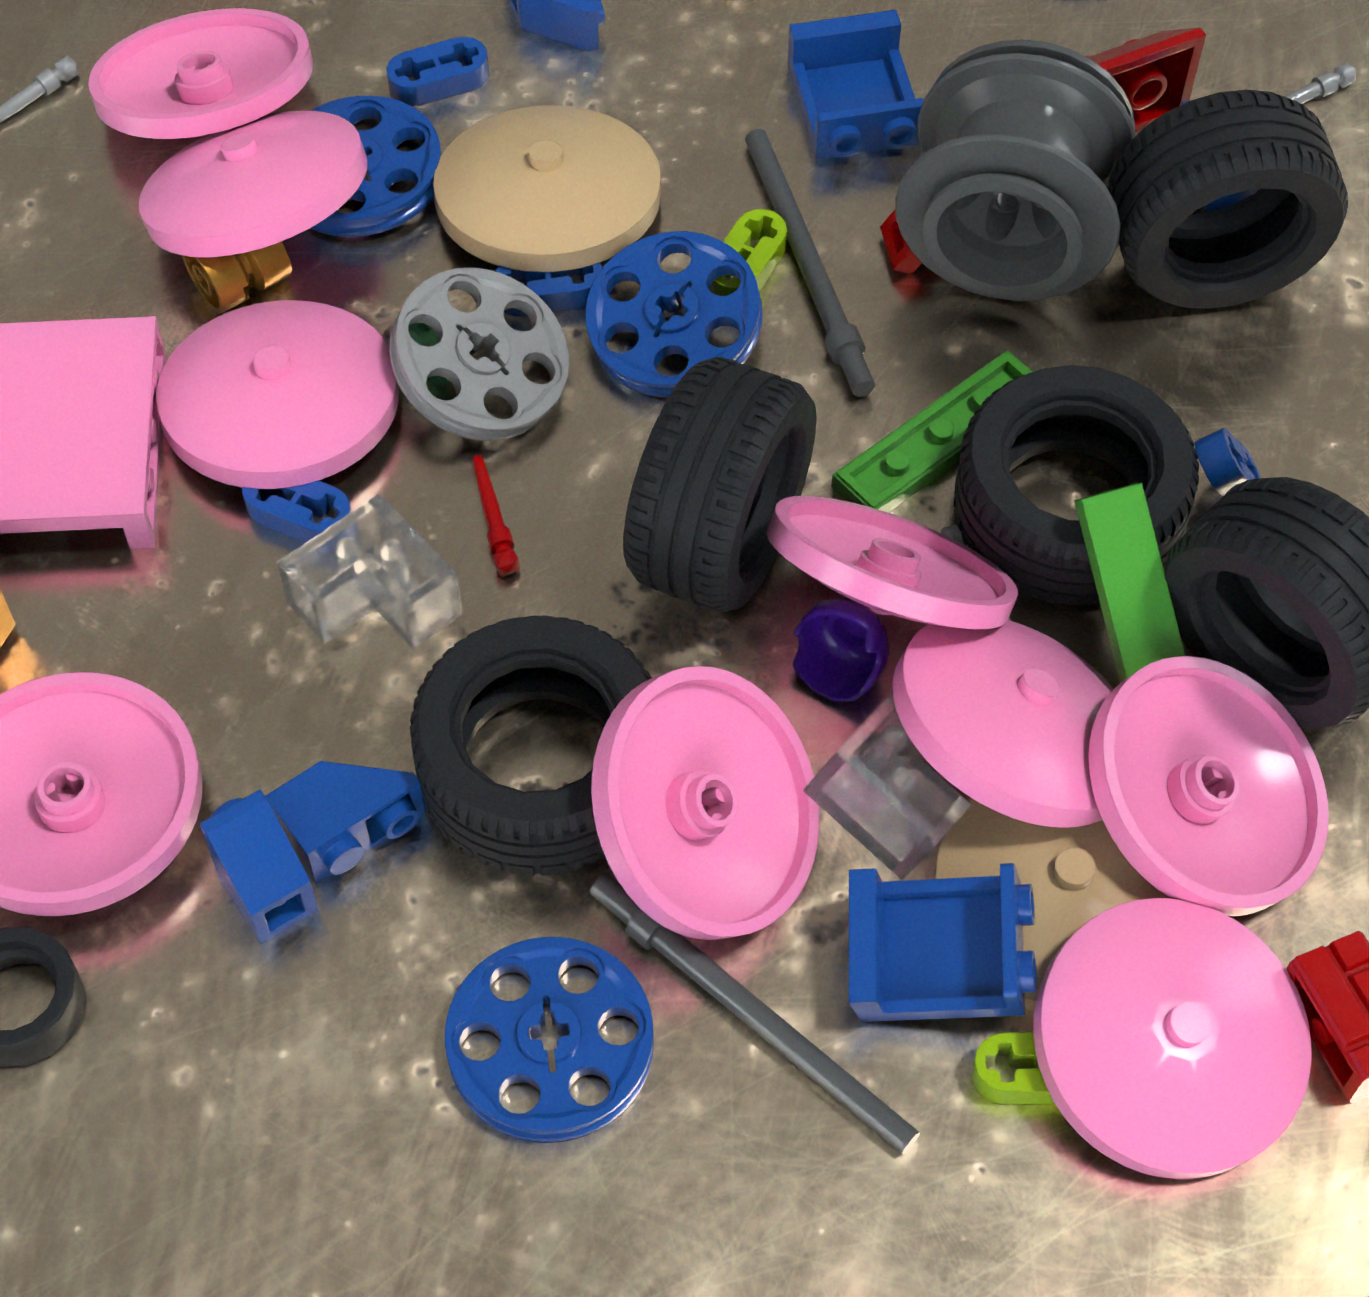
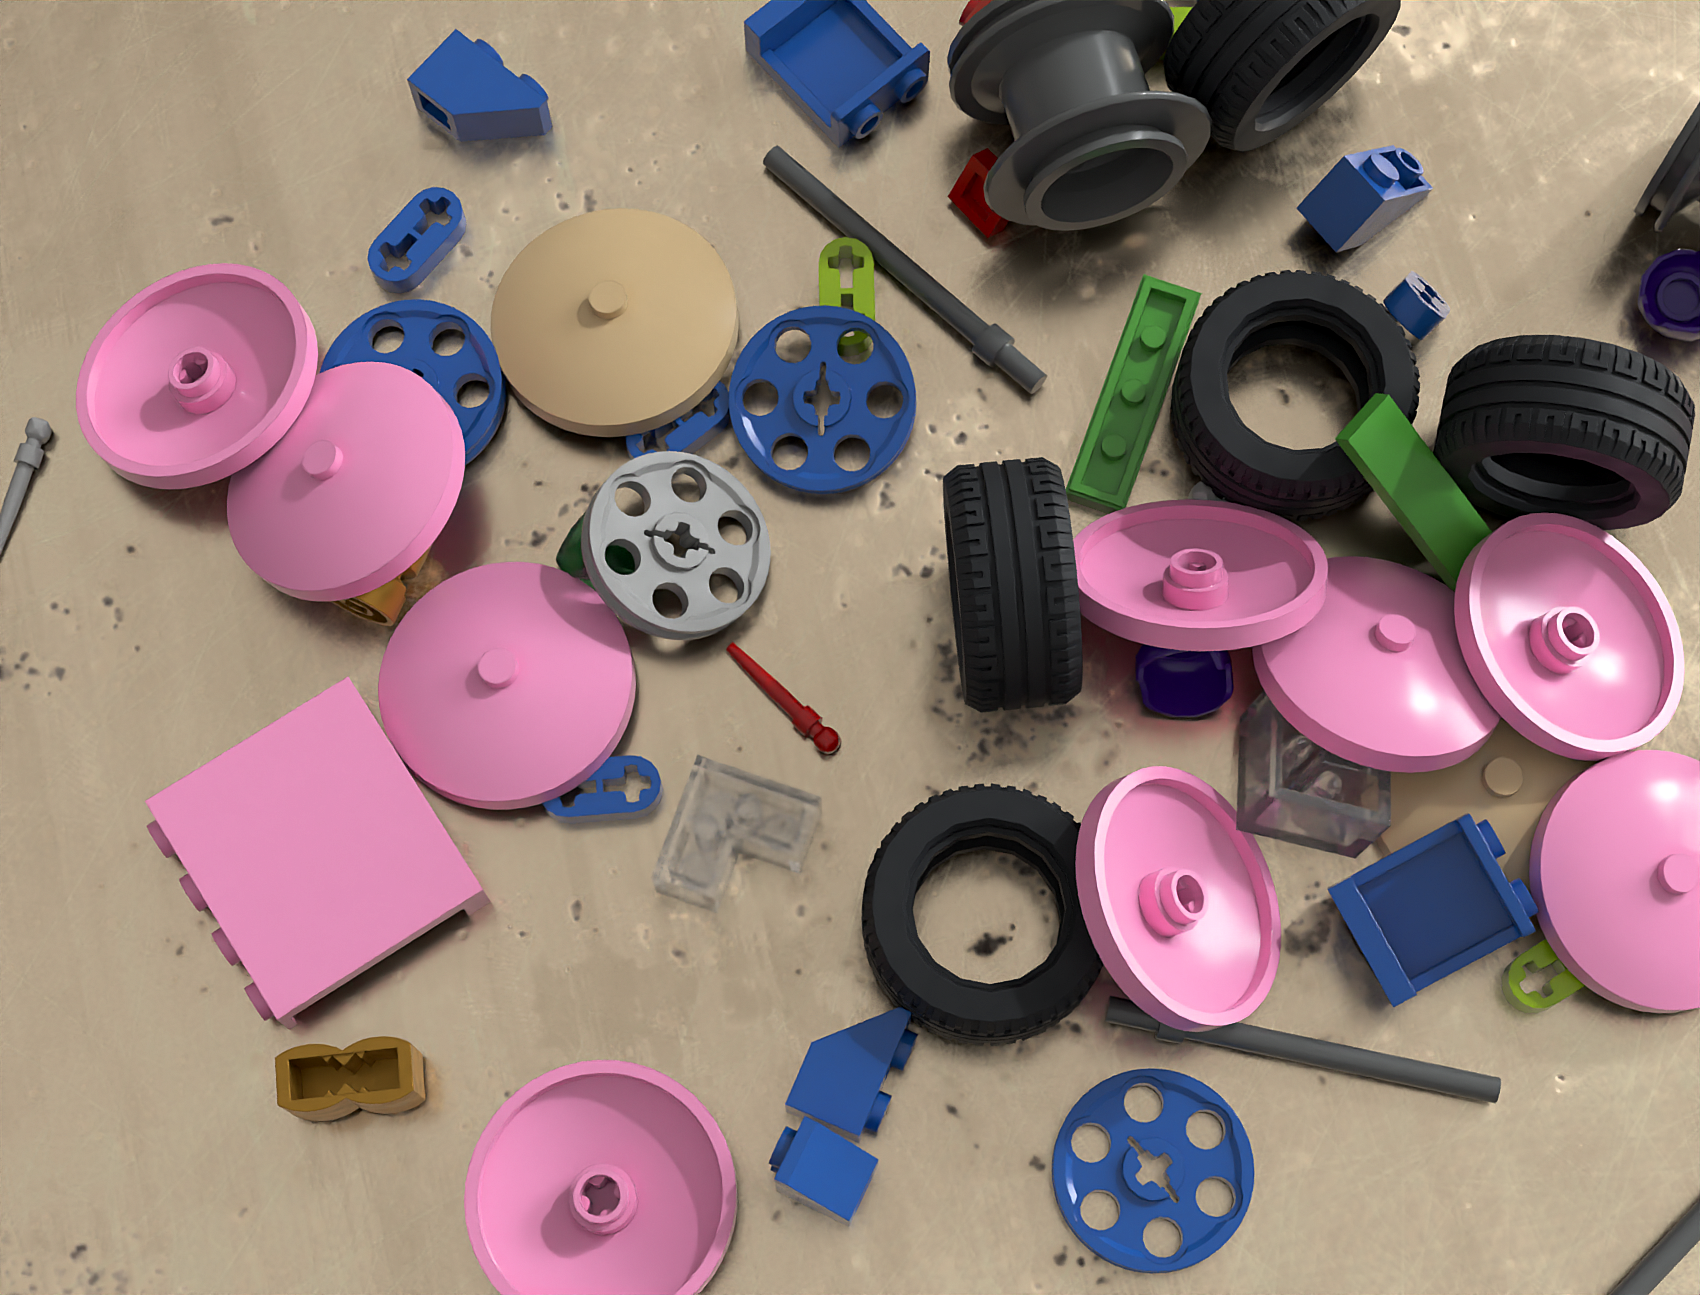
camera: 30 degrees left, 15 degrees up
none -> blue slope [1296,145,1433,252]

